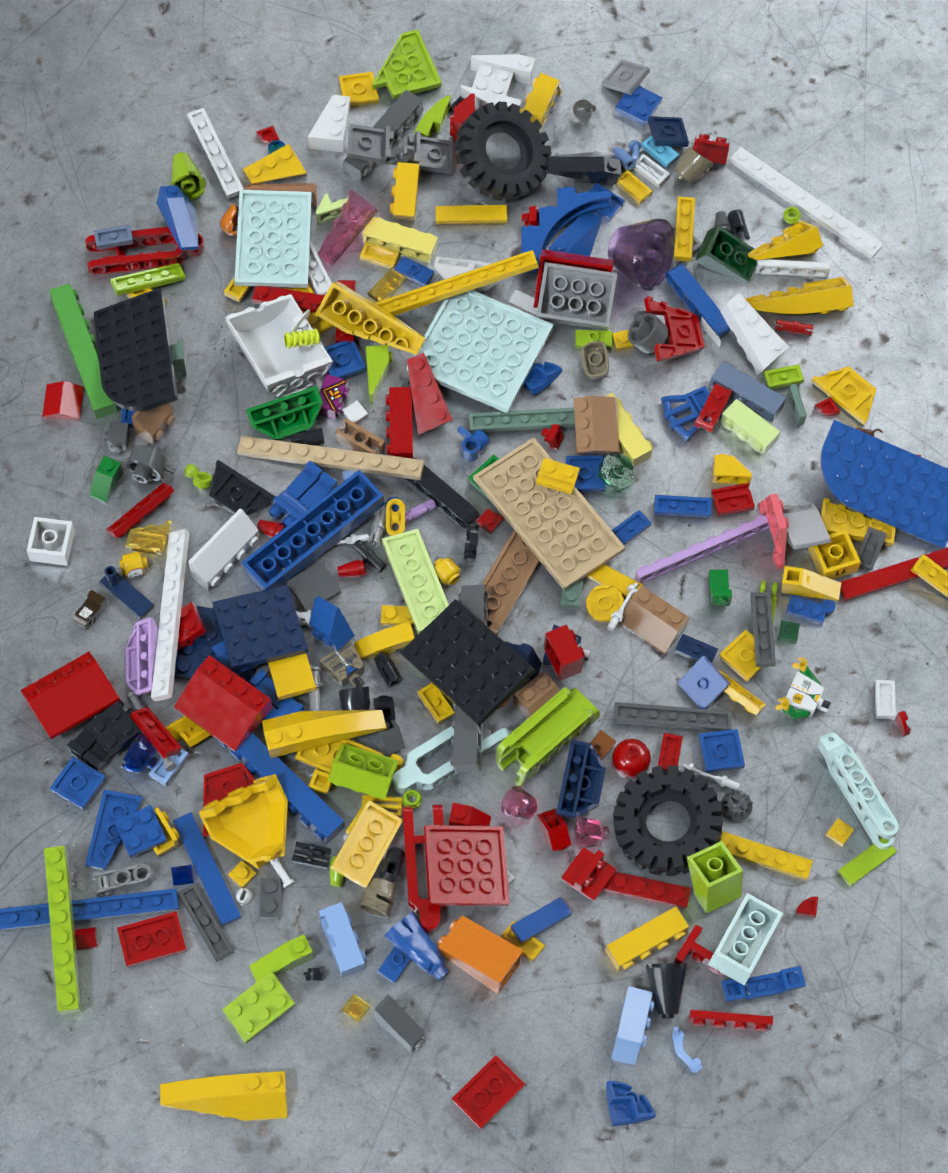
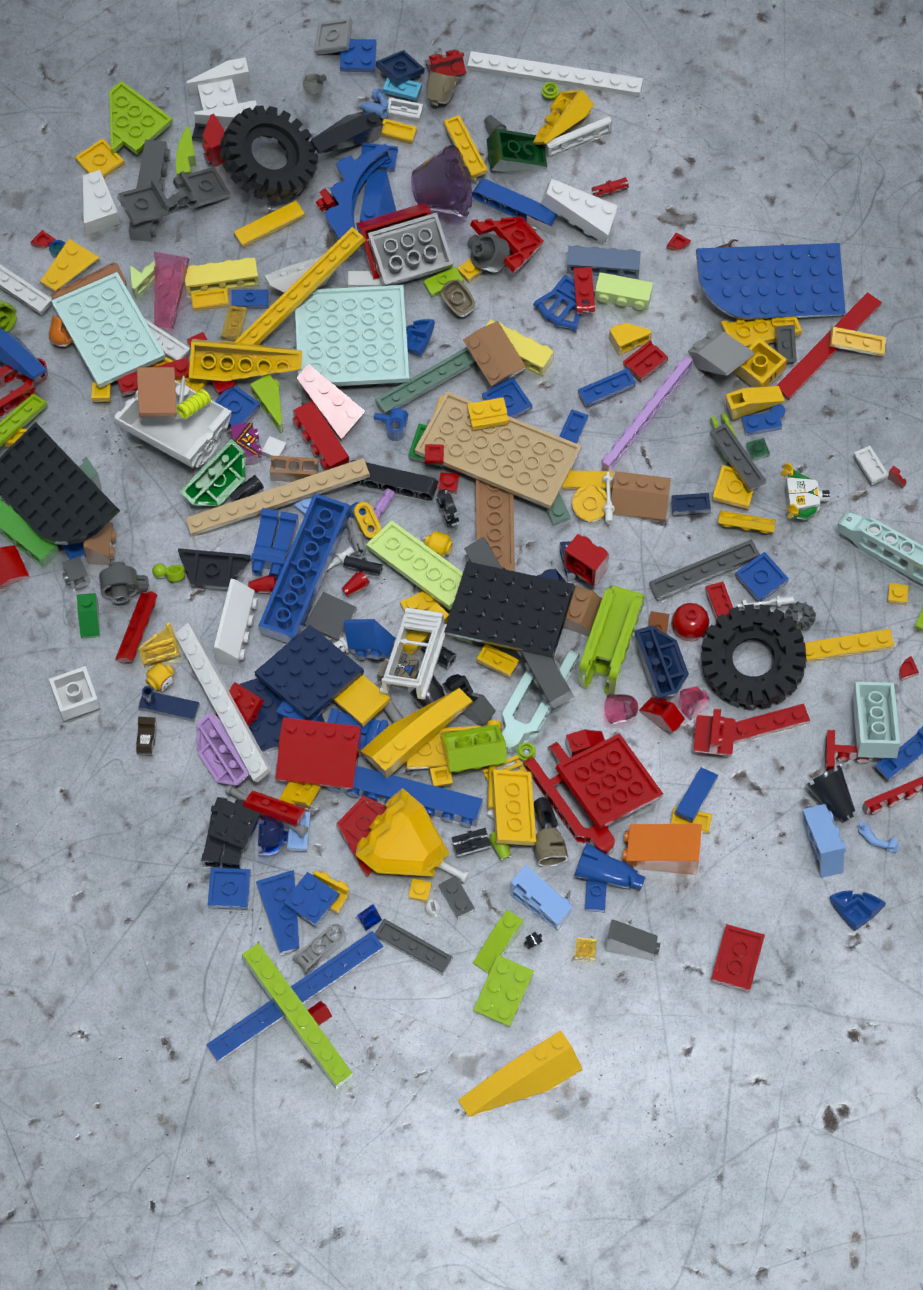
camera: 25 degrees left, 0 degrees up
red slope [20,651,120,740] -> none
red plate [117,911,187,968] -> none
blue tile [173,812,241,926] -> none
yellow wedge [390,162,420,221] -> none
yellow wedge [519,72,562,132] -> none
red tile [541,424,565,450] -> none
clear green plate [598,454,636,492] -> none
yellow brick [605,906,689,971] -> none
plate [677,656,731,709] -> none
lime slope [687,841,743,914] -> none
green bracket [709,569,732,606] -> none
black hinge [727,210,750,240] -> none
yellow wedge [745,276,854,314] -> none
coral wing [758,494,789,569] -> none
lime plate [763,364,804,390] -> none
sand green tile [787,384,807,426] -> none
yellow wing [811,366,876,426] -> none
none -> nougat tile [137,367,177,417]
none -> white piece [380,608,447,699]
none -> red tile [425,444,444,464]

